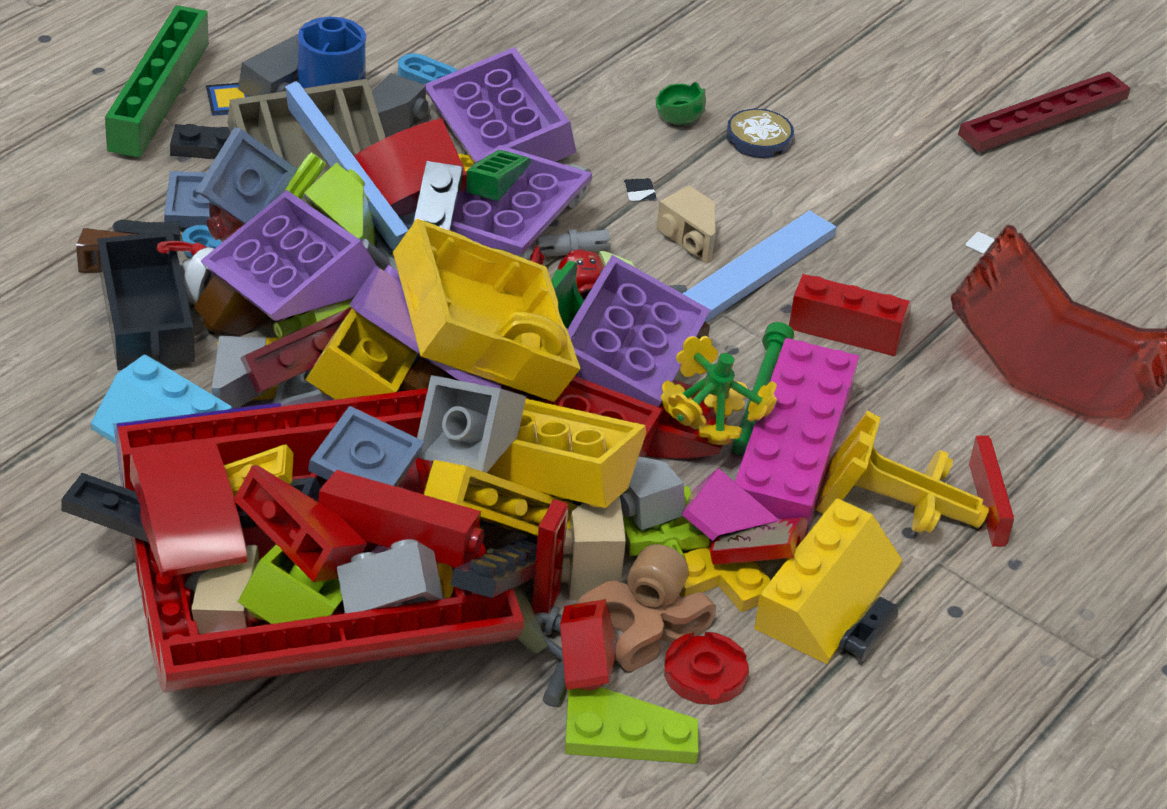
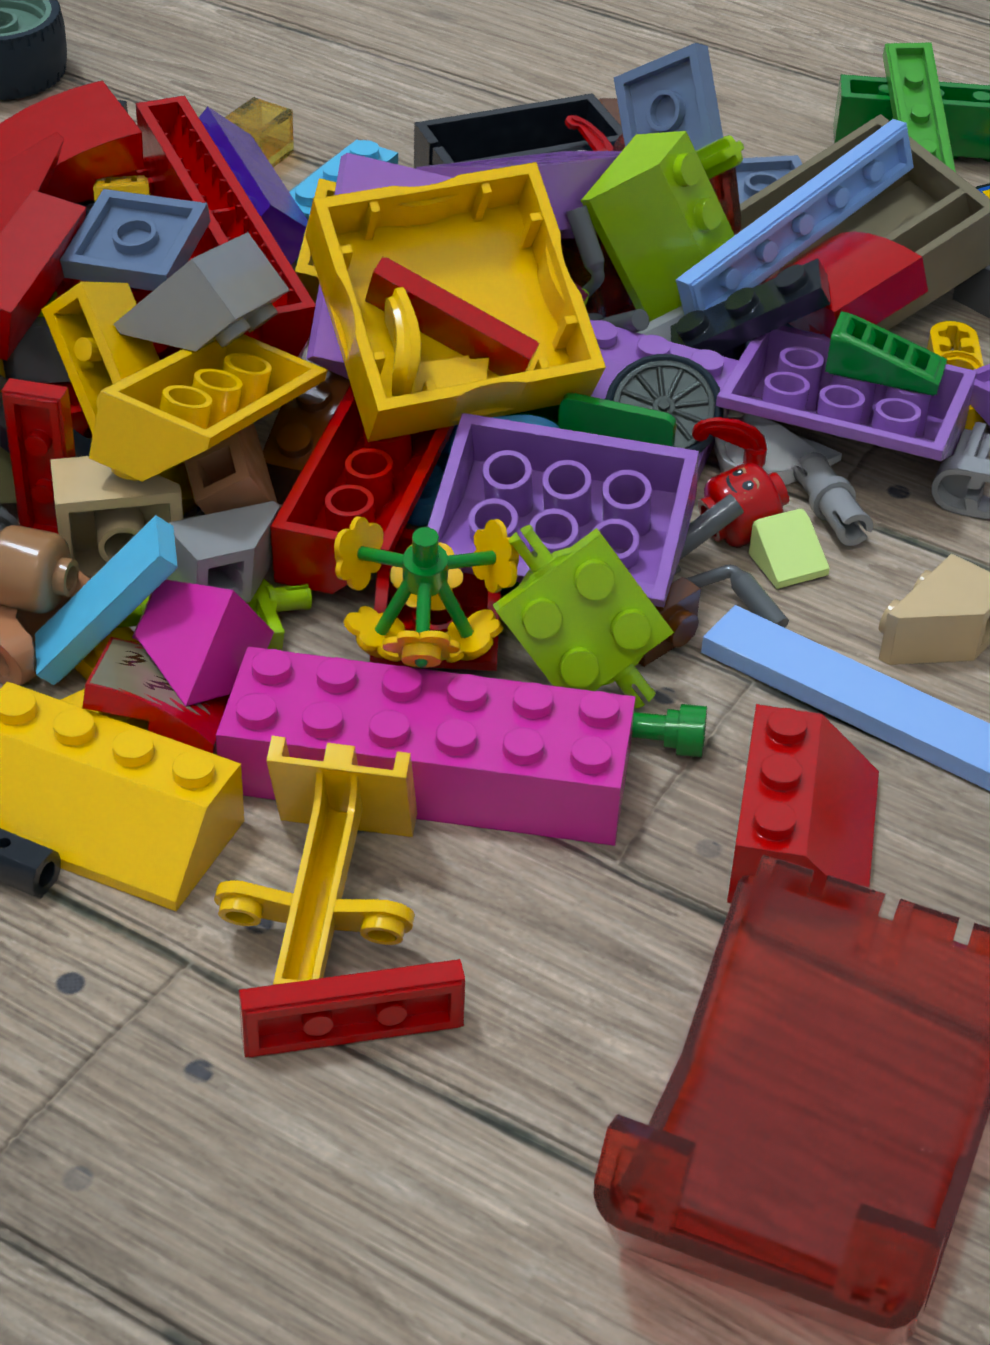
camera: 85 degrees right, 0 degrees up
none -> medium azure tile [35,515,178,685]
none -> clear yellow brick [225,97,294,167]
none -> red tile [365,257,539,376]
none -> lime plate [493,525,674,709]
none -> bright green tile [882,42,956,172]

